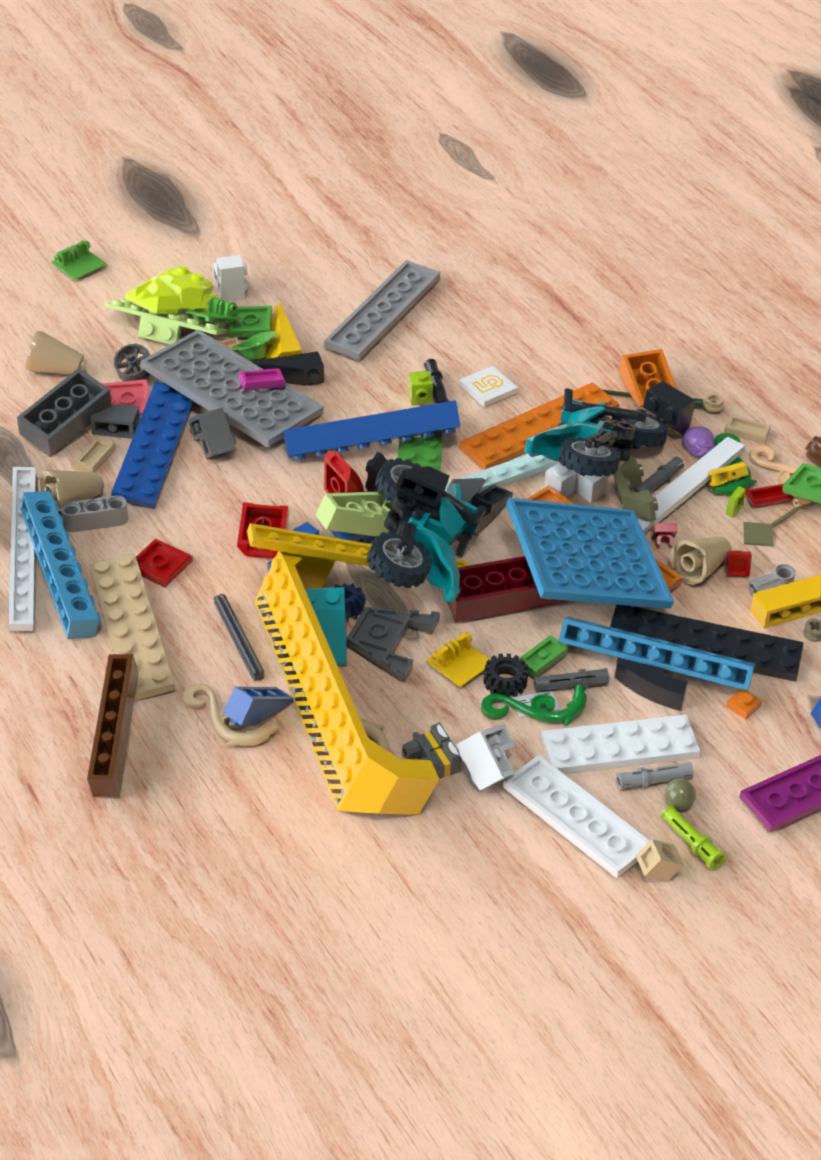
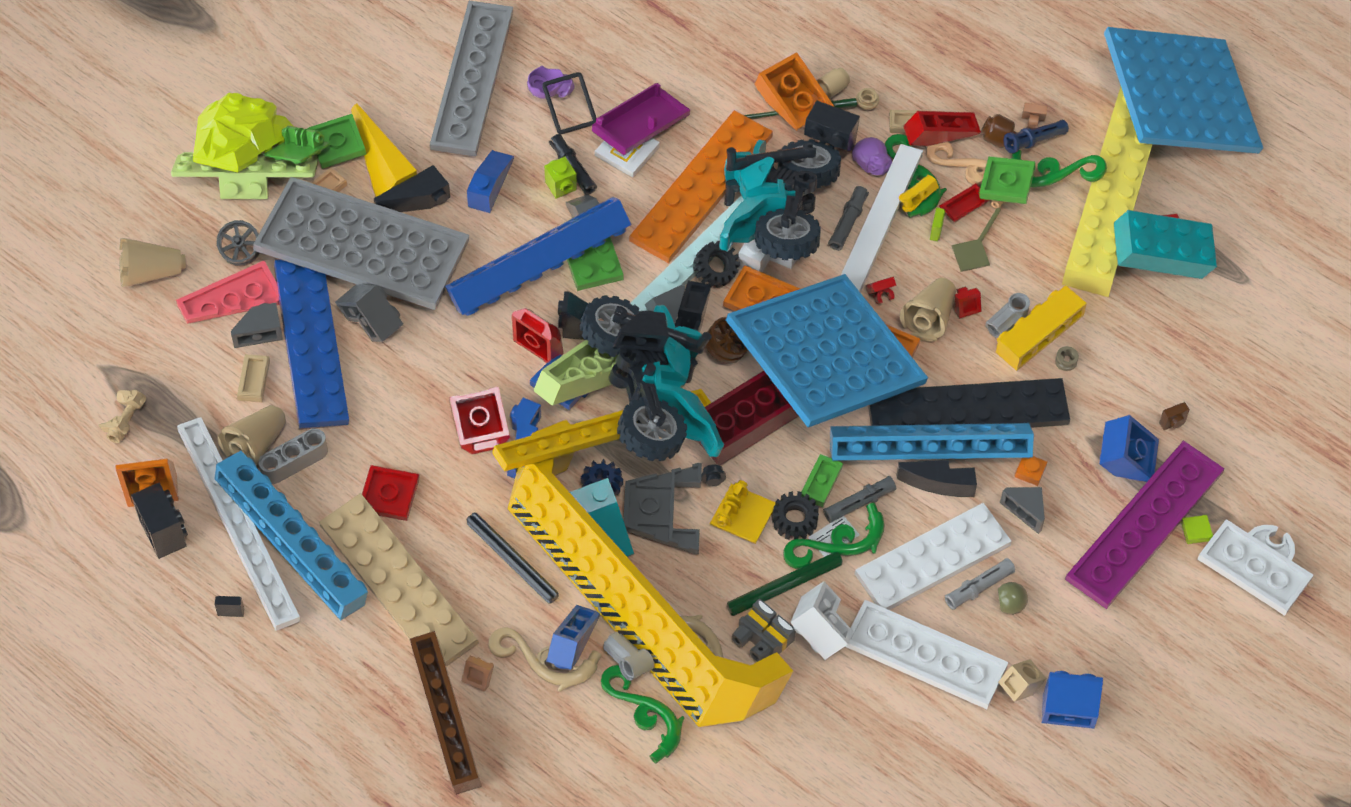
camera: 20 degrees left, 15 degrees up
dark grey brick [17,368,112,456] -> none
bright green hinge [51,240,107,280] -> none
white brick [213,255,248,301] -> none
bright green piece [231,331,276,364] -> none
dark pink tile [238,368,286,390] -> none
olive slope [614,456,658,521] -> none
lime pin [661,805,727,871] -> none
none -> nougat tile [461,655,494,691]
none -> blue slope [467,150,514,213]
none -> medium lavender hair [527,65,575,99]
none -> black piece [542,72,597,134]
none -> magenta container [592,83,690,155]
none -> green plant [601,665,684,764]
none -> light grey piece [603,632,654,681]
none -> black tyre [693,241,740,288]
none -> black plate [701,464,726,486]
none -> reddish brown wheel [706,317,748,364]
none -> dark green axle [727,552,843,616]
none -> tan brick [817,67,850,99]
none -> red slope [903,111,981,146]
none -> dark grey slope [1000,487,1045,534]
none -> blue slope [1042,671,1103,729]

